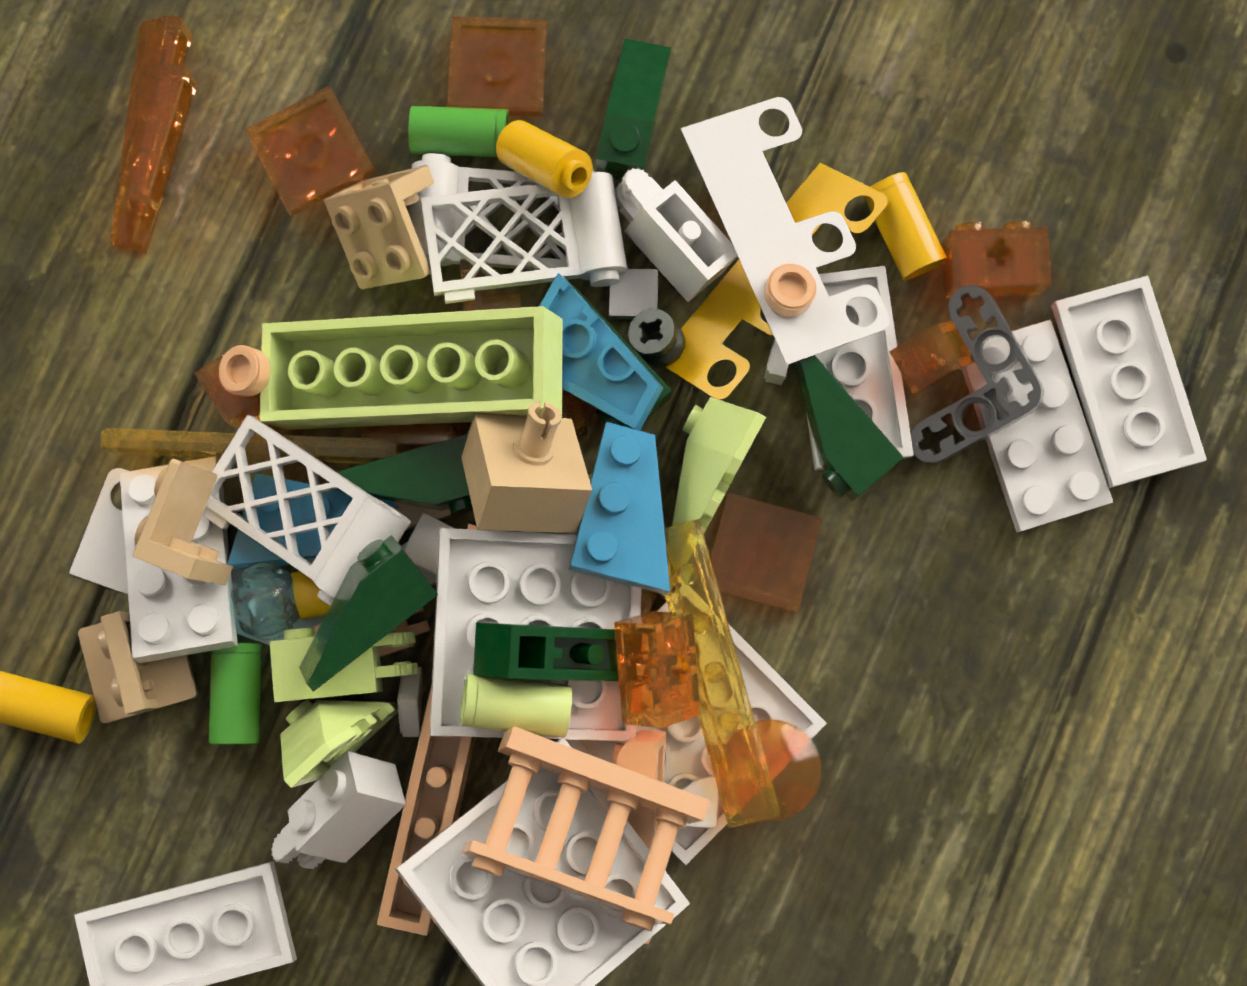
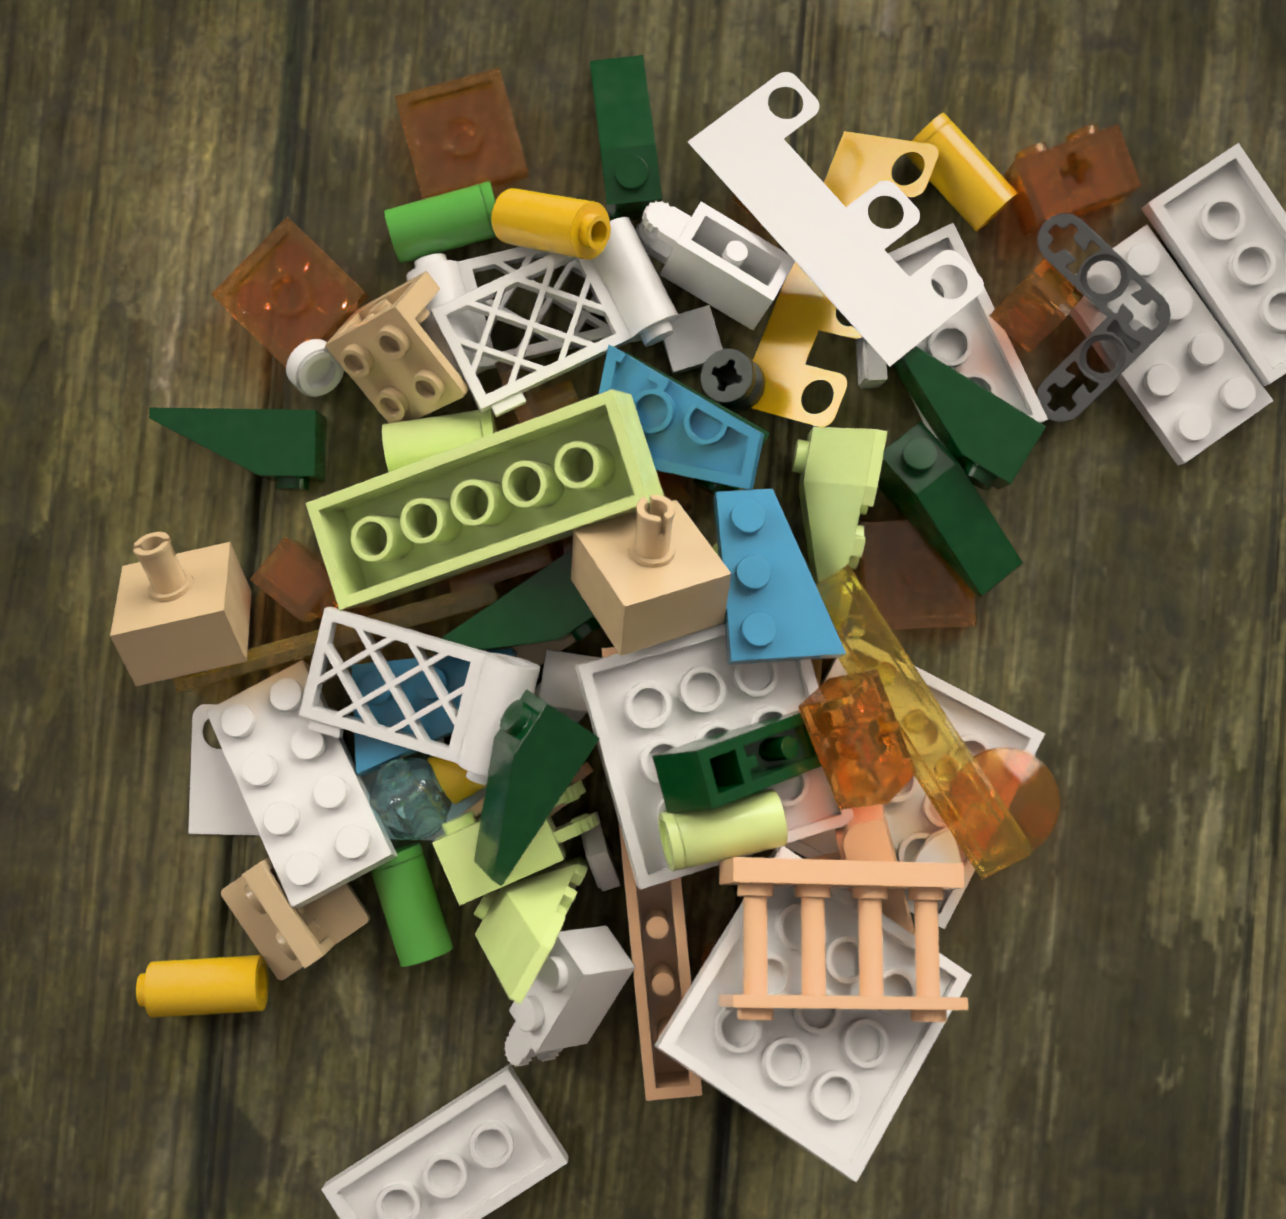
camera: 20 degrees left, 5 degrees up
clear orange wedge [110,15,198,254] -> none
tan bracket [132,459,233,585] -> none
light nougat tile [219,345,270,397] -> none
light nougat tile [764,264,817,317] -> none
none -> tan brick [110,532,252,686]
none -> dark green slope [149,407,327,491]
none -> white tile [286,339,344,397]
none -> yellowish green pin [382,408,497,472]
none -> dark green slope [878,422,1023,599]

